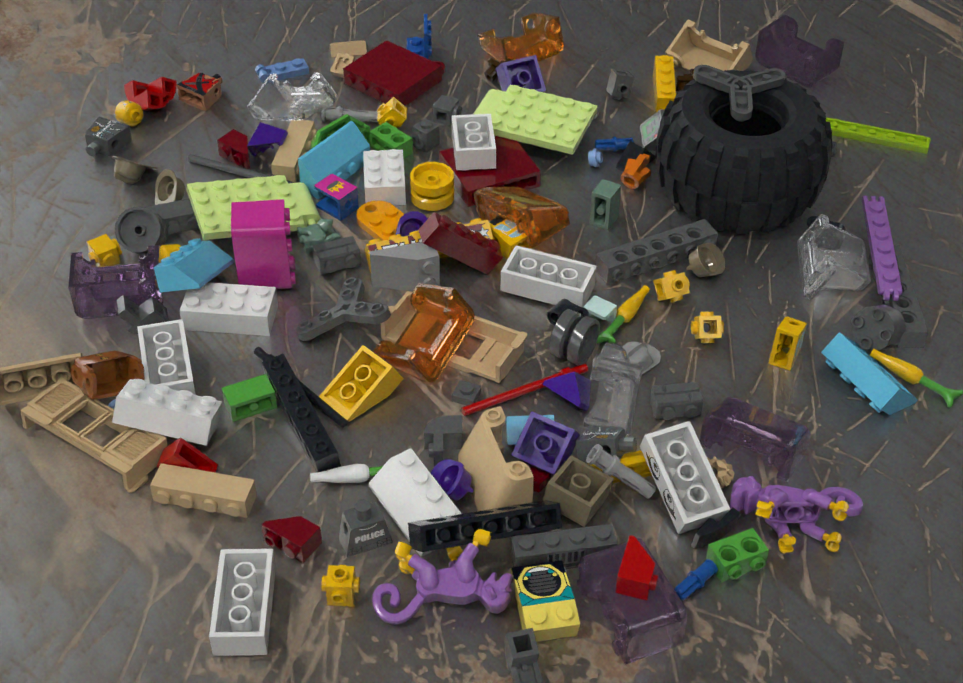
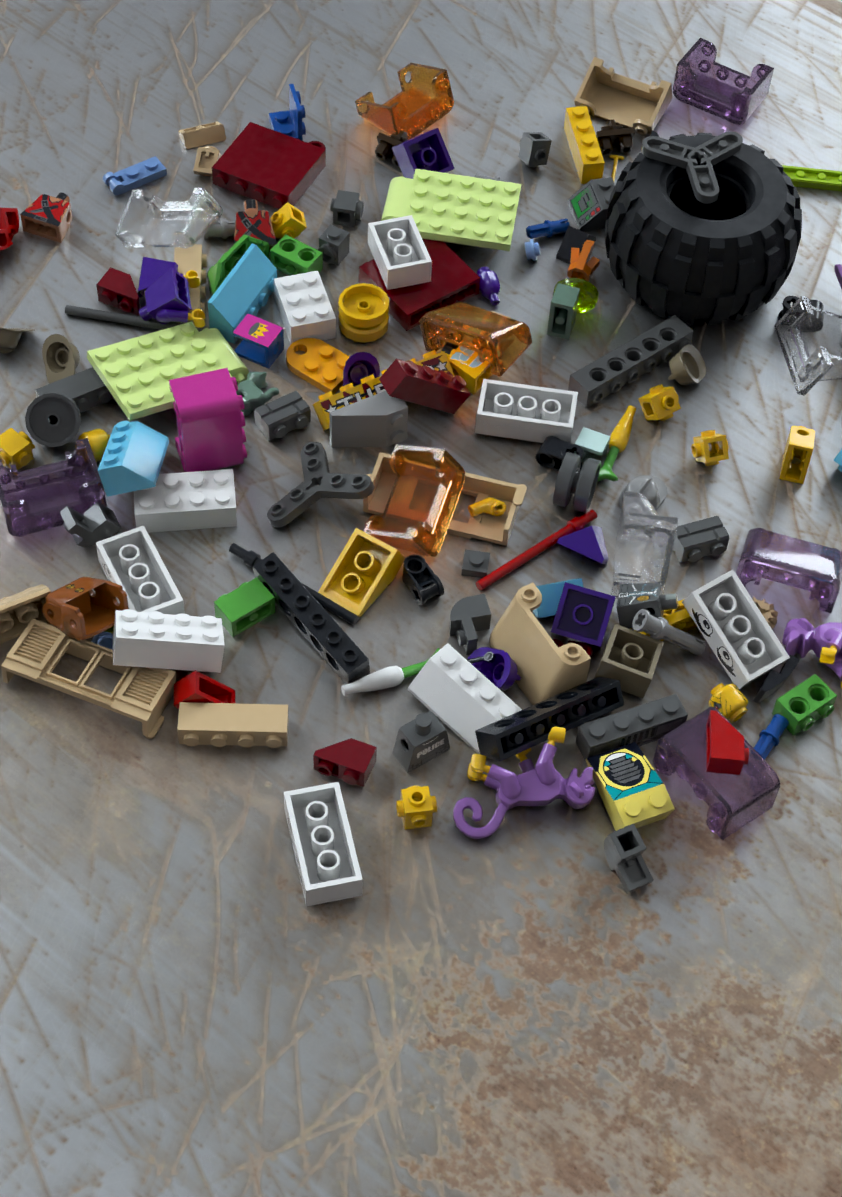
camera: 15 degrees left, 10 degrees up
none -> dark purple torso [139,267,206,328]
none -> torso [233,199,277,252]
none -> black piece [402,554,444,605]
none -> black hinge [466,652,496,664]
none -> yellow arm [468,497,506,517]
none -> dark purple plant [477,266,500,306]
none -> clear neon green tile [553,278,599,313]
none -> yellow head [708,683,748,723]

